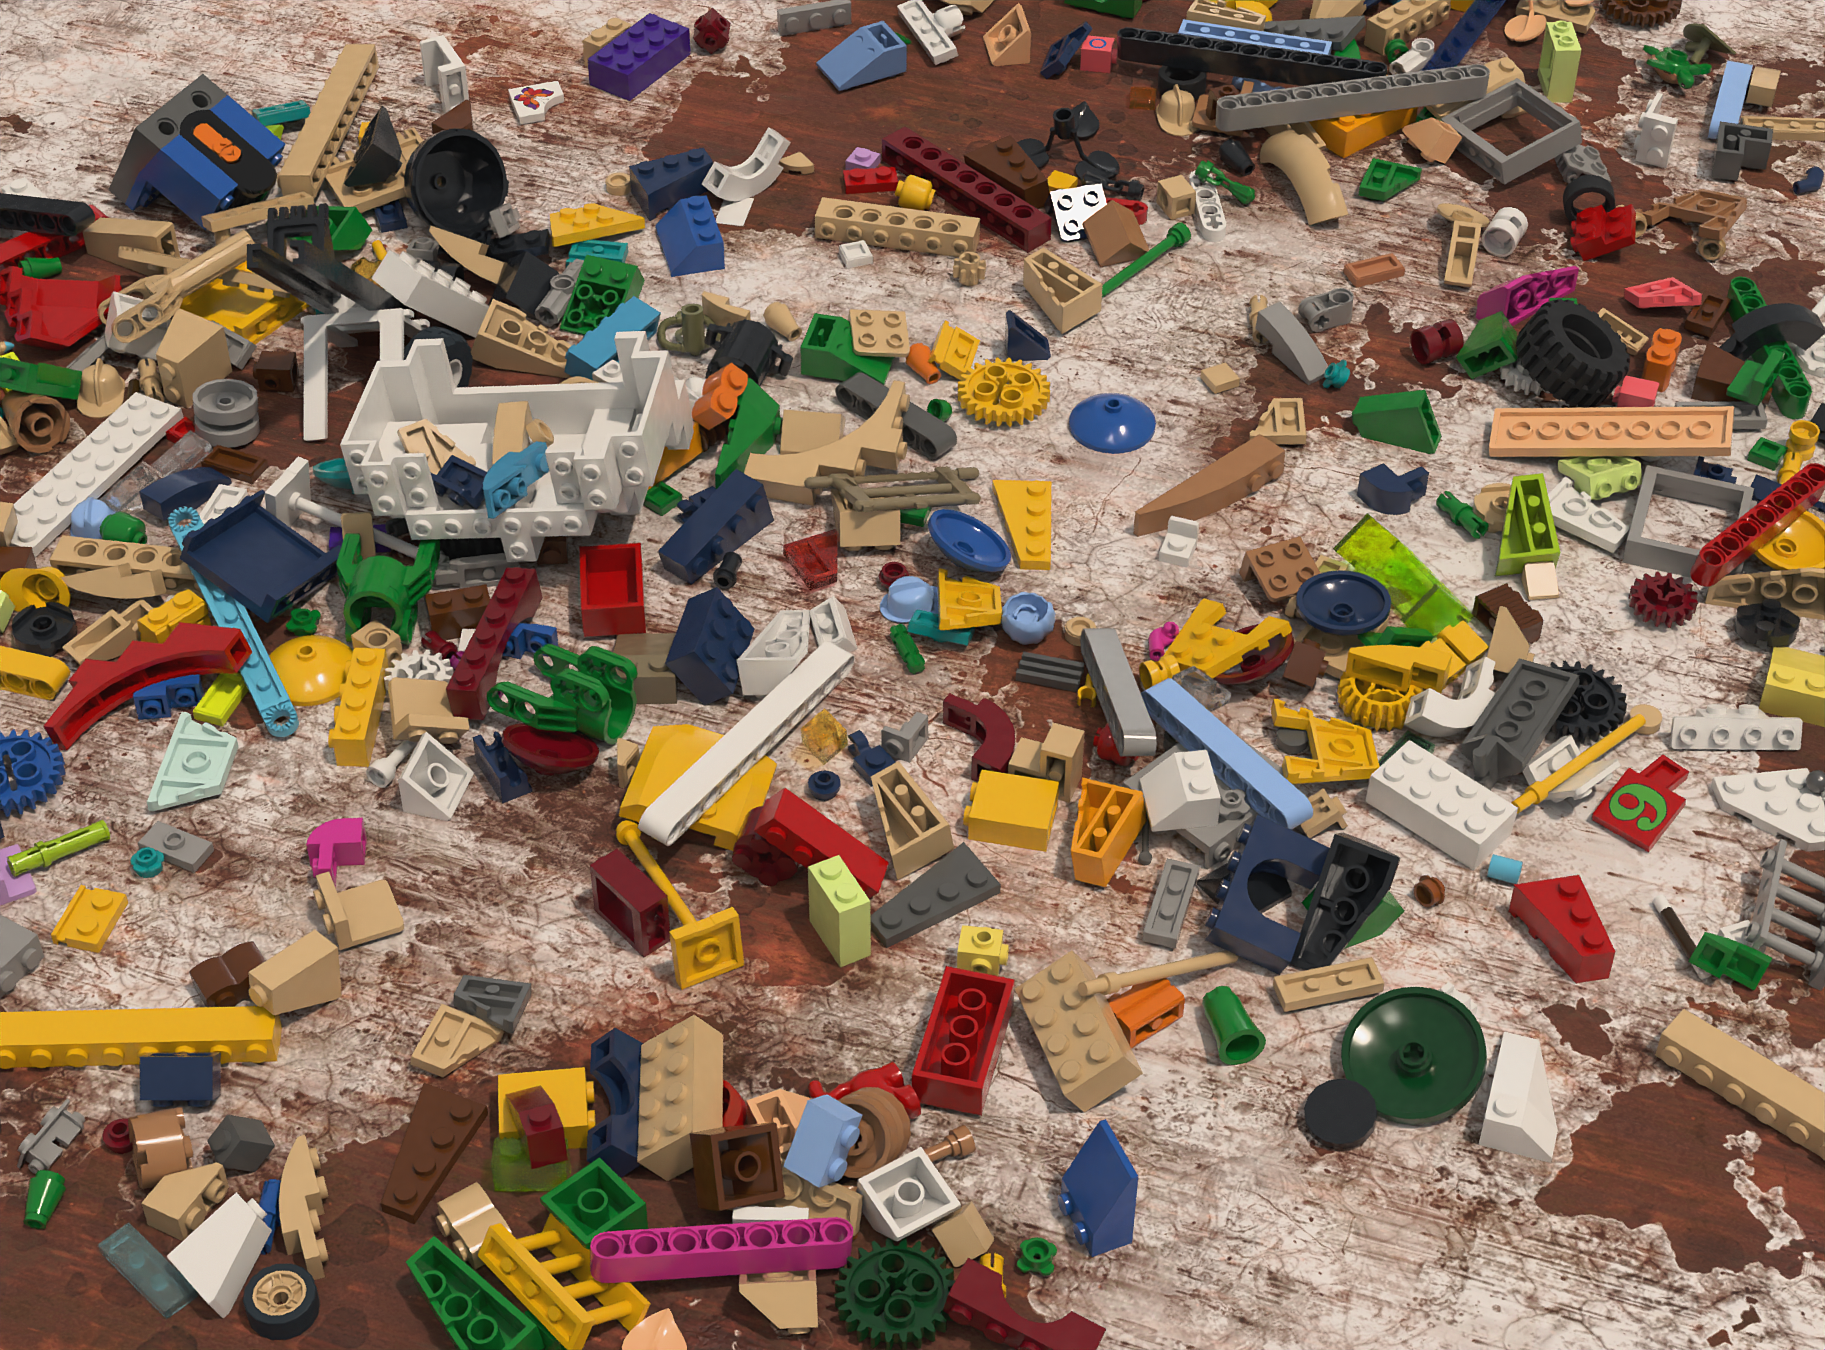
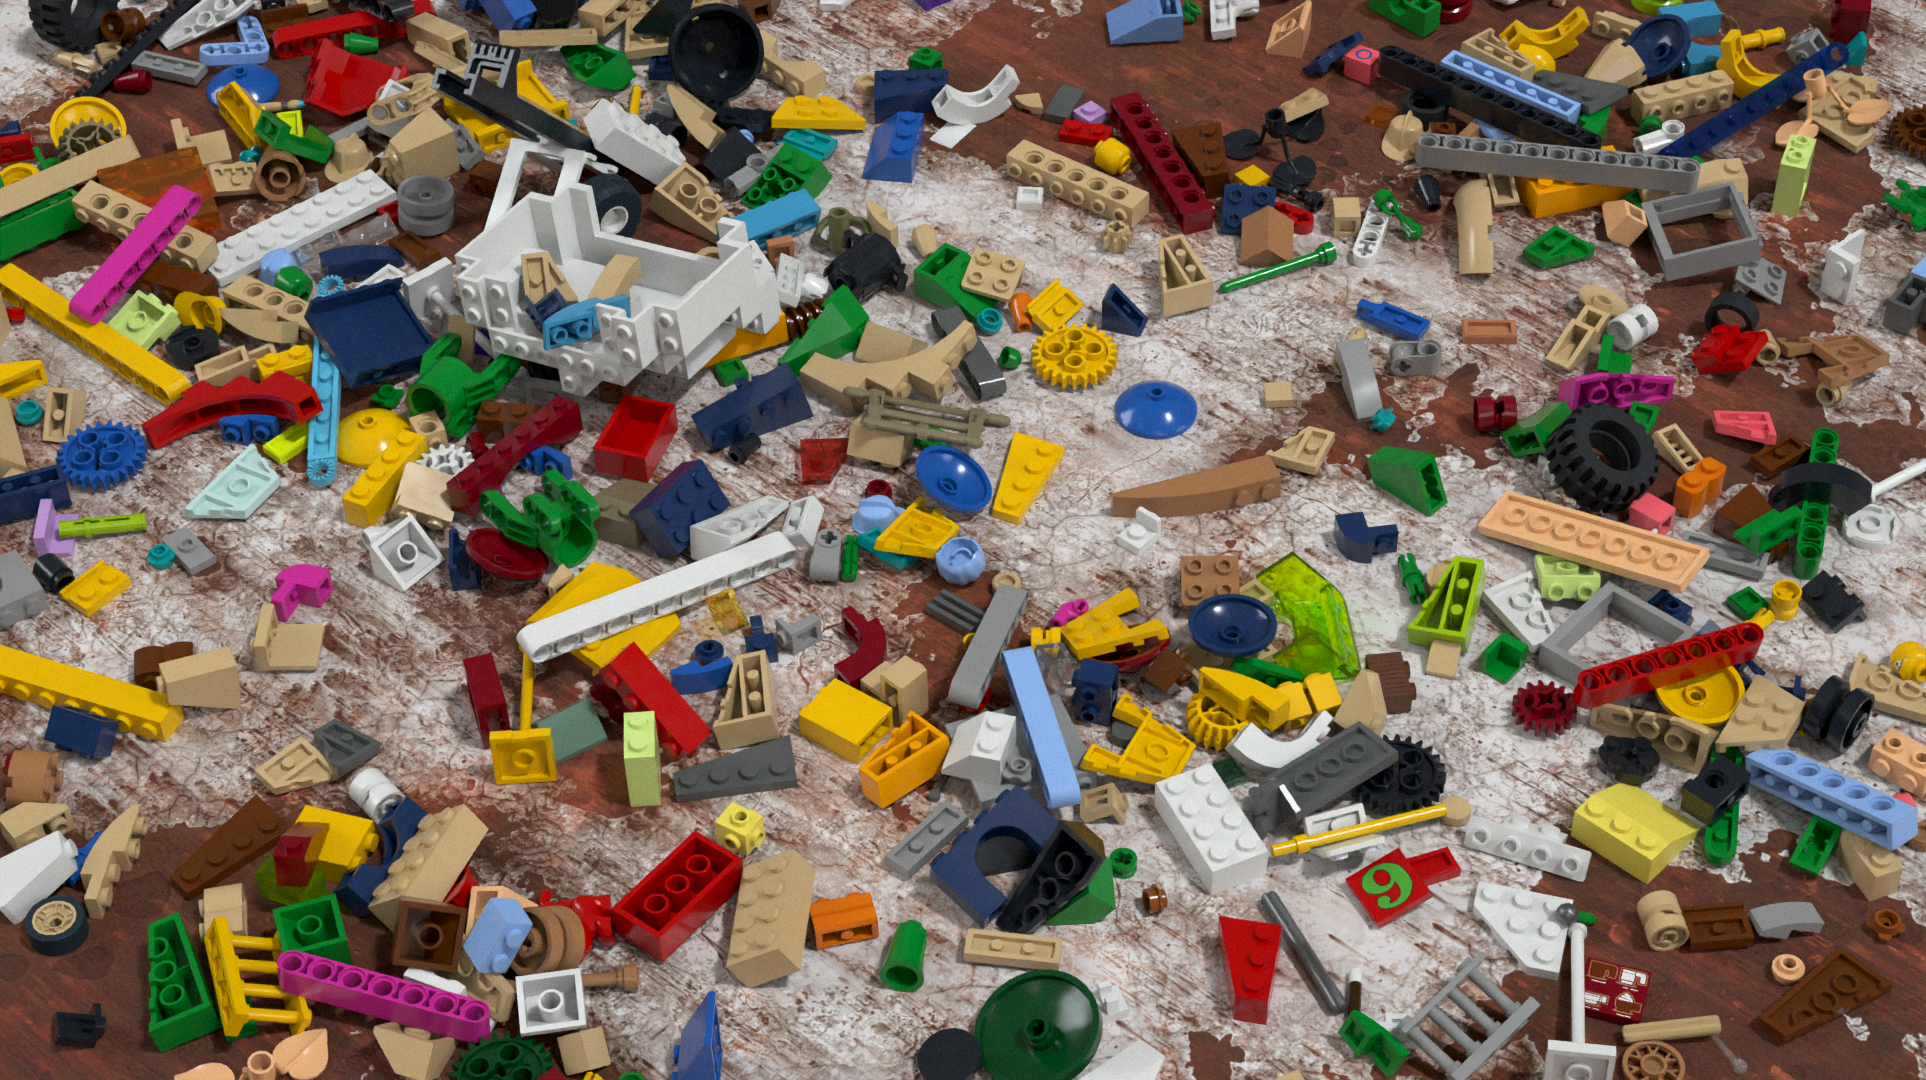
camera: 25 degrees right, 0 degrees up
dark grey brick [207,1114,275,1172] -> none
light grey hinge [489,202,521,238] -> none
tan tile [526,419,554,447] -> none
orange brick [692,362,748,430] -> none
tan bar [1078,950,1238,996] -> none
medium azure hinge [1487,854,1523,884] -> none
none -> black brick [33,553,75,593]
none -> white wheel [349,768,405,824]
none -> sand green slope [531,698,608,765]
none -> blue slope [670,656,733,695]
none -> tan arch [760,29,827,98]
none -> light grey piece [810,528,842,582]
none -> green brick [909,46,943,70]
none -> teal plate [976,308,1003,333]
none -> dark grey tile [1044,85,1085,124]
none -> dark blue brick [1071,658,1119,727]
none -> dark grey axle [1261,891,1347,1015]
none -> tan wing [1279,87,1329,122]
none -> blue hinge [1356,298,1430,341]
none -> green panel [1481,632,1528,685]
none -> green panel [1596,334,1633,374]

